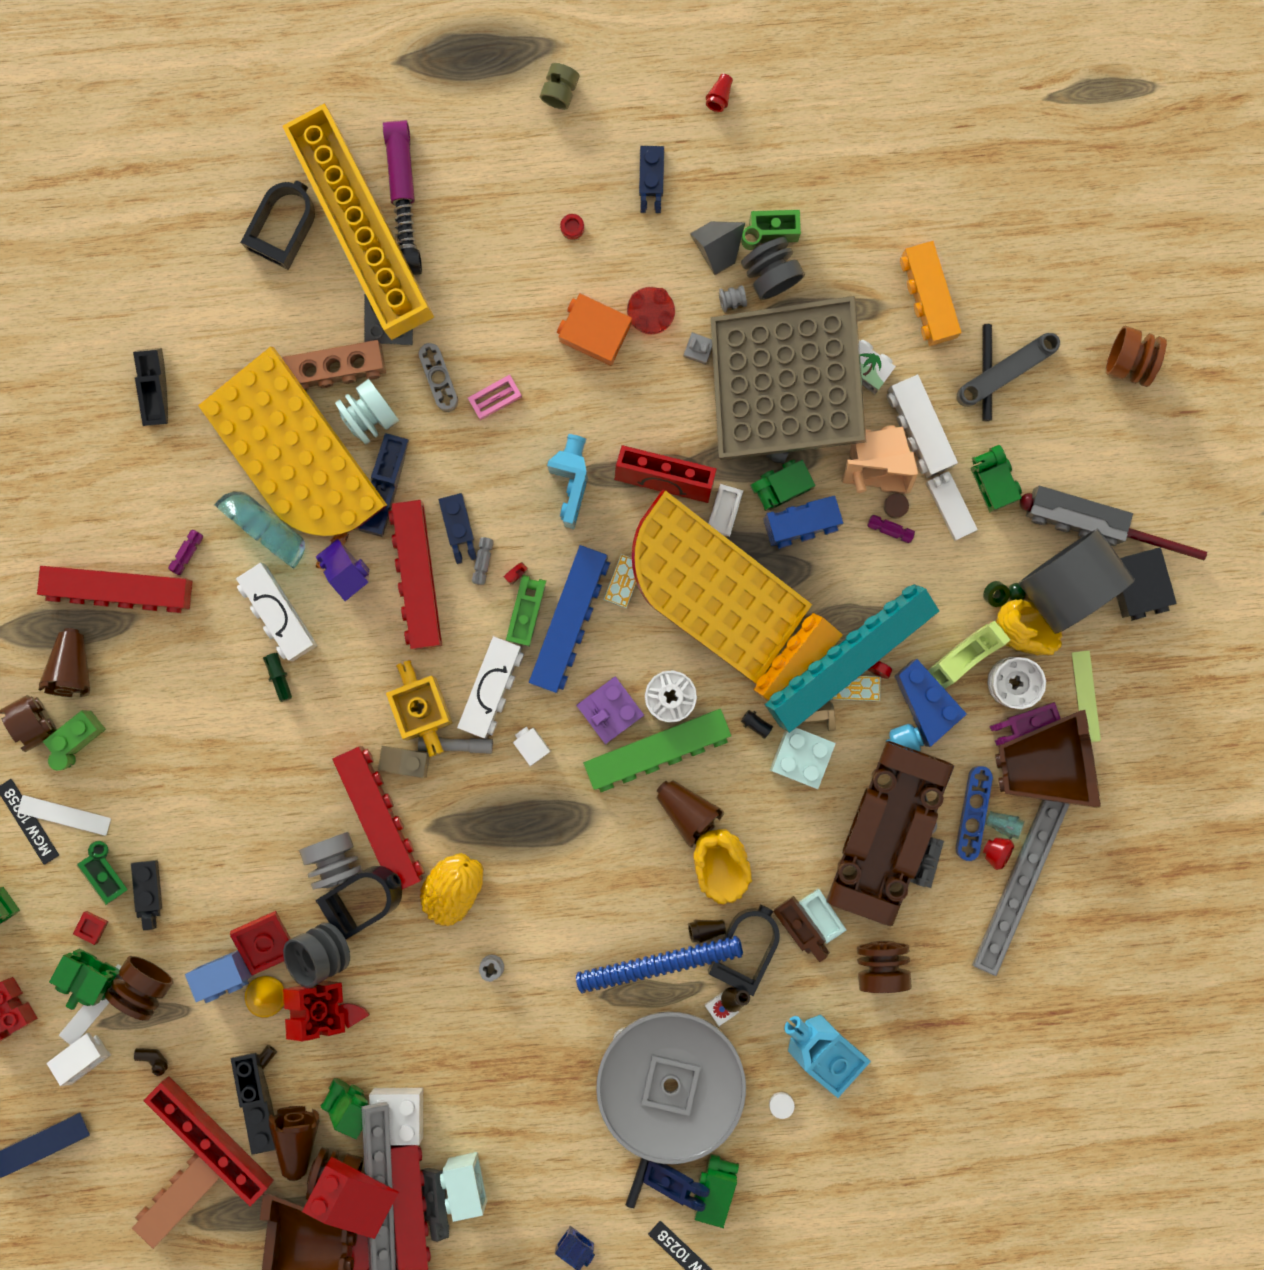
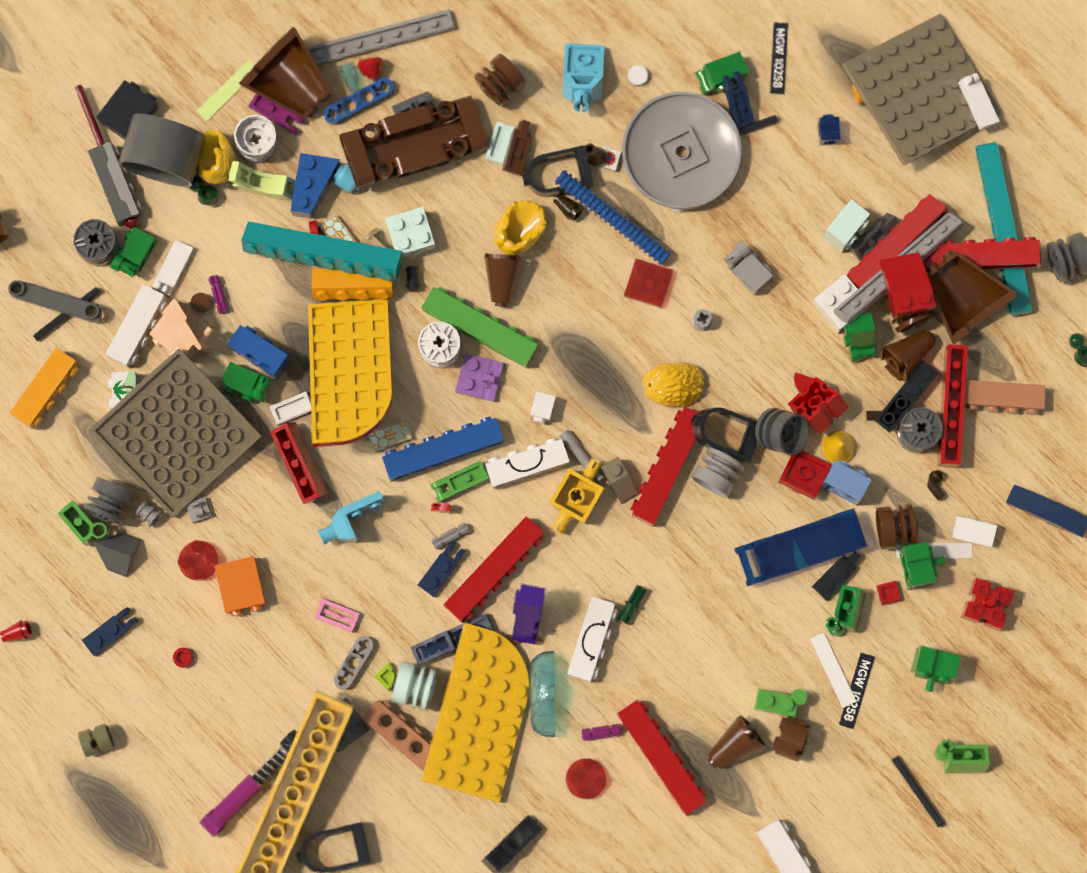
camera: 130 degrees left, 5 degrees down
none -> dark grey wheel [73,219,120,266]
none -> lime tile [374,663,395,691]
none -> clear red dish [566,758,606,799]
none -> clear red plate [624,258,674,309]
none -> light grey hinge [724,241,773,295]
none -> clear blue windscreen [734,508,867,587]
none -> dark grey wheel [896,407,943,454]

